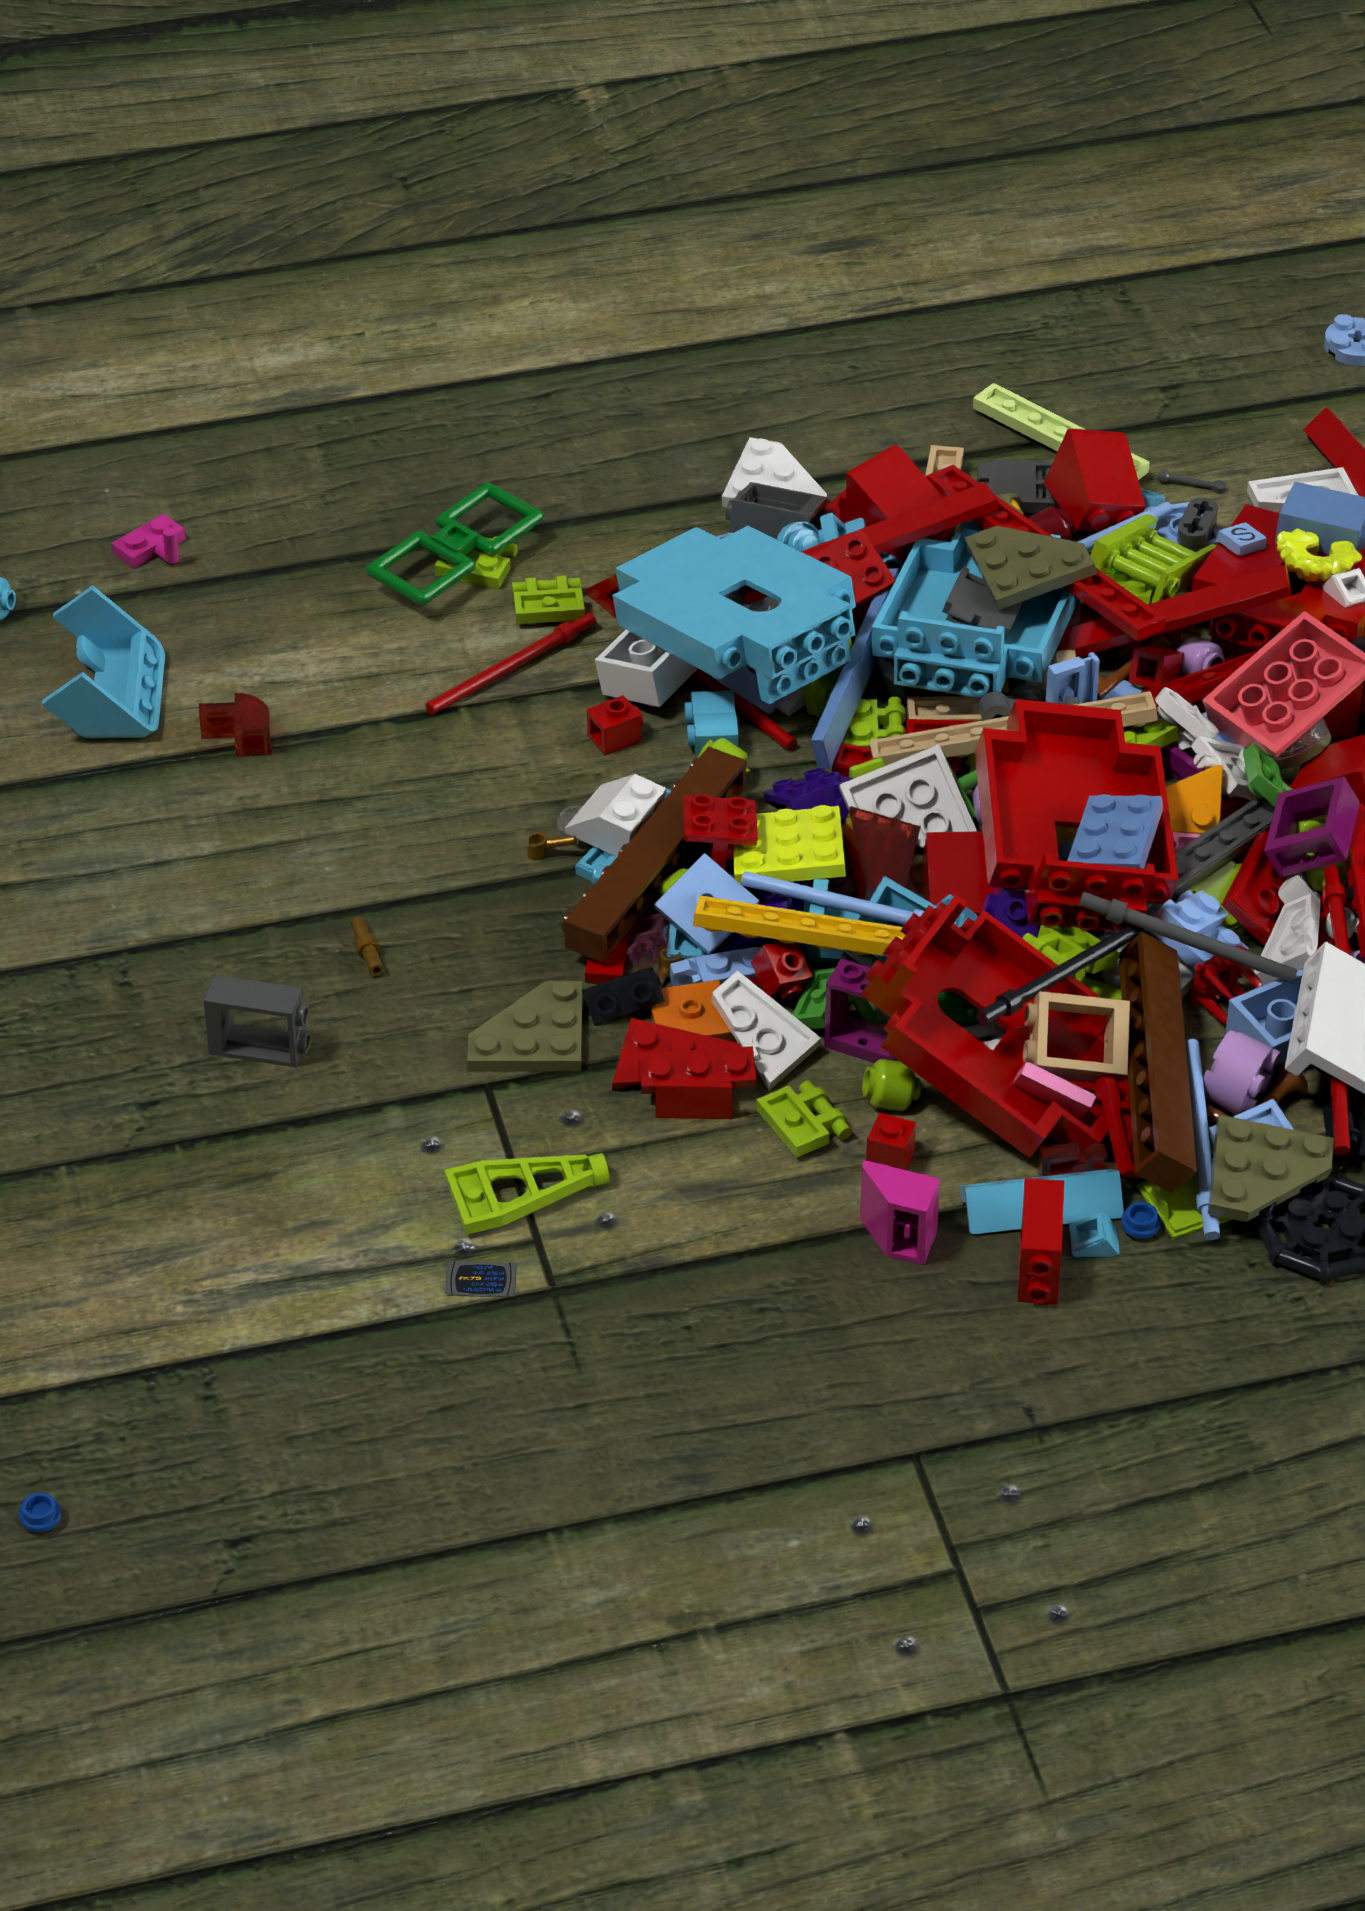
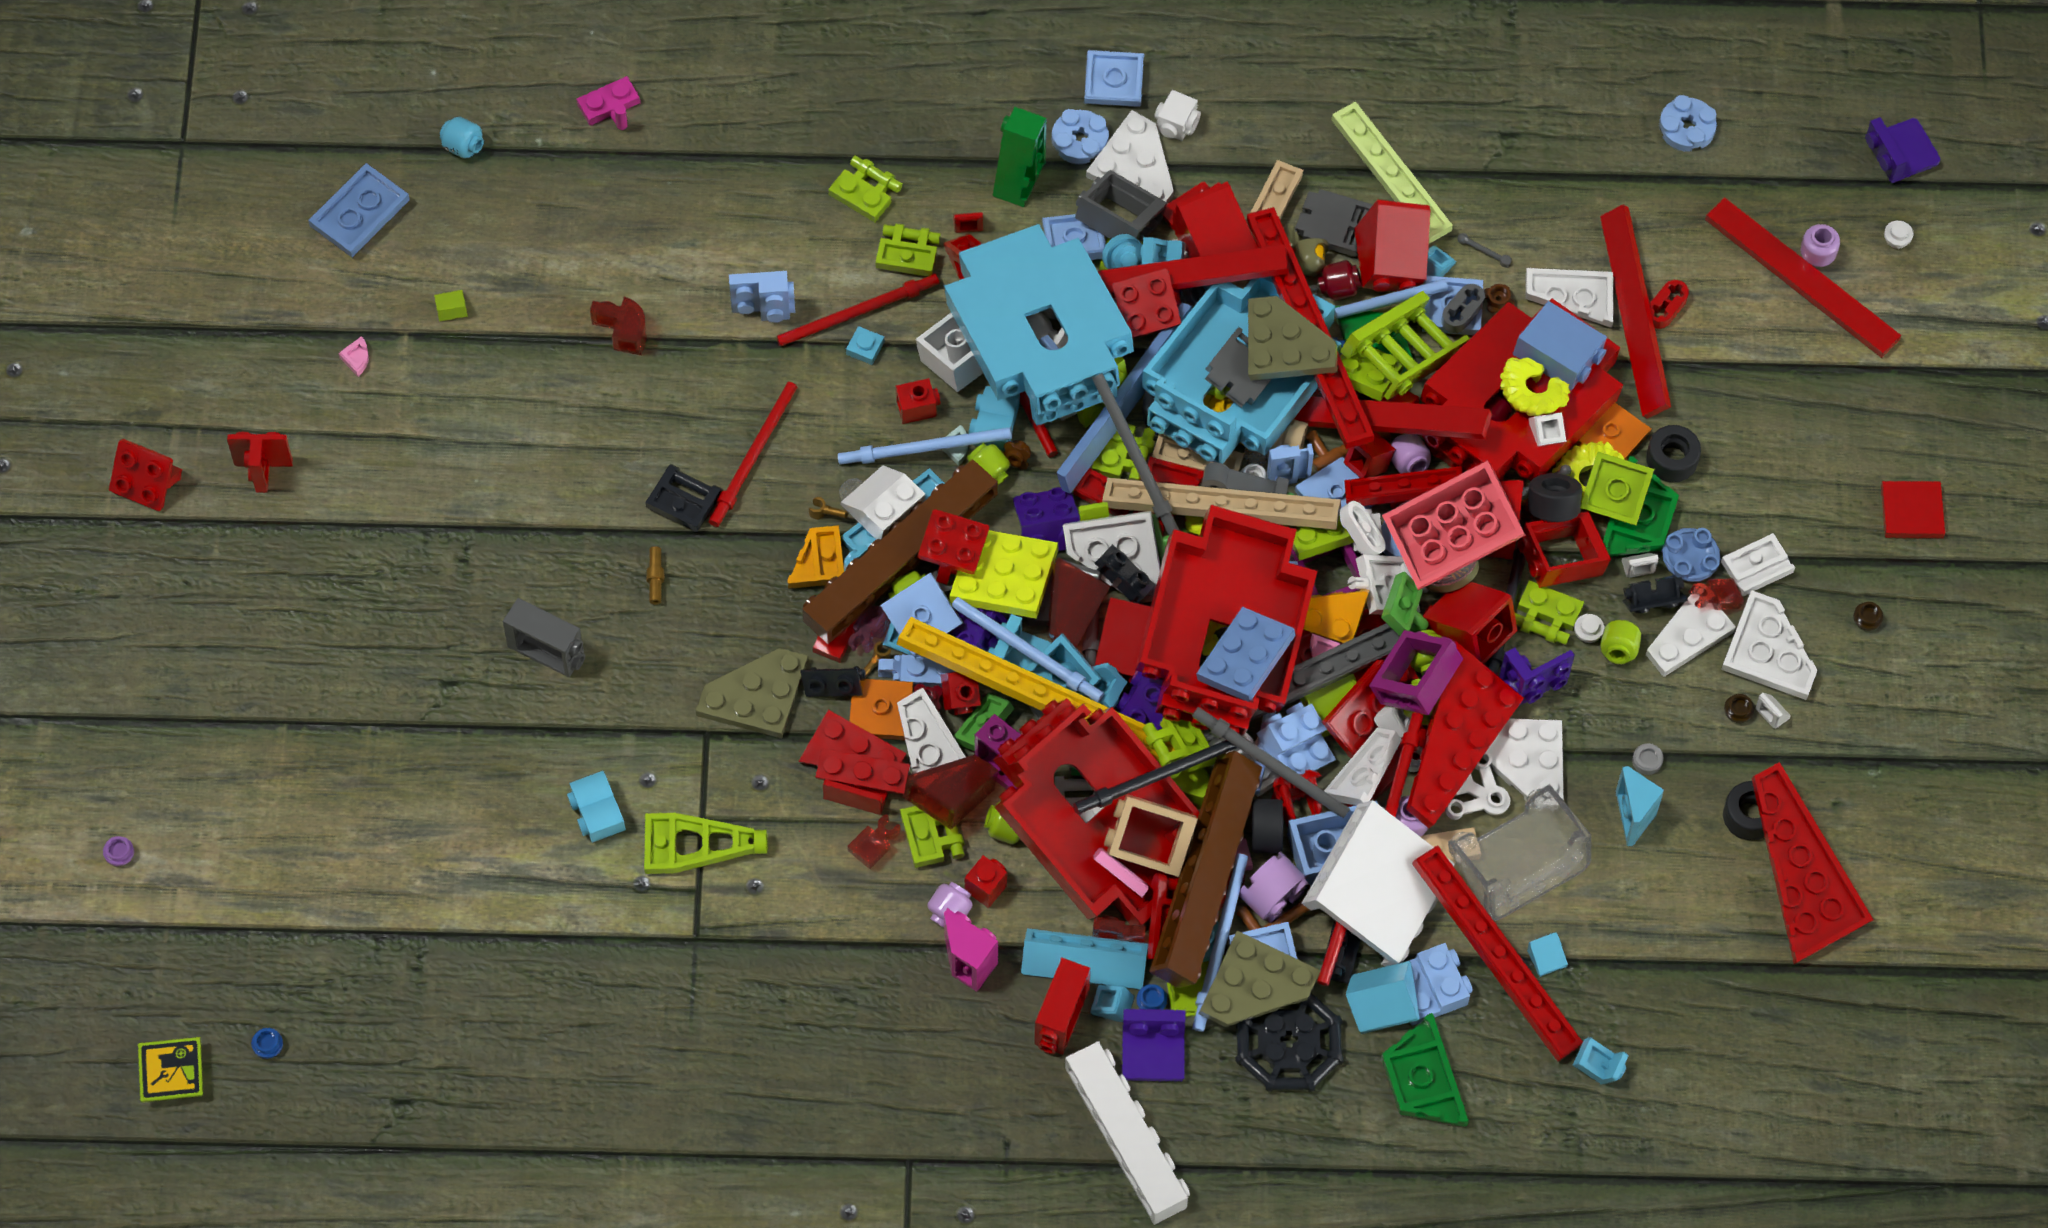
camera: 15 degrees right, 20 degrees up
medium azure windscreen [42,585,165,739] -> none
green bar [366,482,544,605] -> none
sticker [445,1261,517,1296] -> none
light blue tile [1218,522,1267,557] -> none
none -> lime slope [434,290,468,322]
none -> medium azure brick [567,771,626,843]
none -> black plate [645,464,723,532]
none -> red bar [708,382,797,527]
none -> light blue plate [729,271,795,322]
none -> light orange wing [788,525,844,589]
none -> light blue bar [838,427,1012,465]
none -> medium azure plate [846,326,885,365]
none -> clear red plate [847,814,901,869]
none -> clear red slope [903,754,999,829]
none -> lavender head [927,881,973,928]
none -> light aqua tile [942,425,968,466]
none -> red slope [953,212,983,233]
none -> green wedge [992,107,1047,207]
none -> reddish brown plate [1003,440,1031,470]
none -> light blue plate [1052,109,1109,164]
none -> white brick [1065,1041,1190,1225]
none -> light blue plate [1084,50,1144,107]
none -> dark grey bar [1092,373,1180,536]
none -> black hinge [1094,544,1155,604]
none -> dark purple bracket [1122,1009,1186,1081]
none -> white brick [1154,90,1201,141]
none -> black tyre [1252,799,1283,853]
none -> reddish brown plate [1484,284,1515,314]

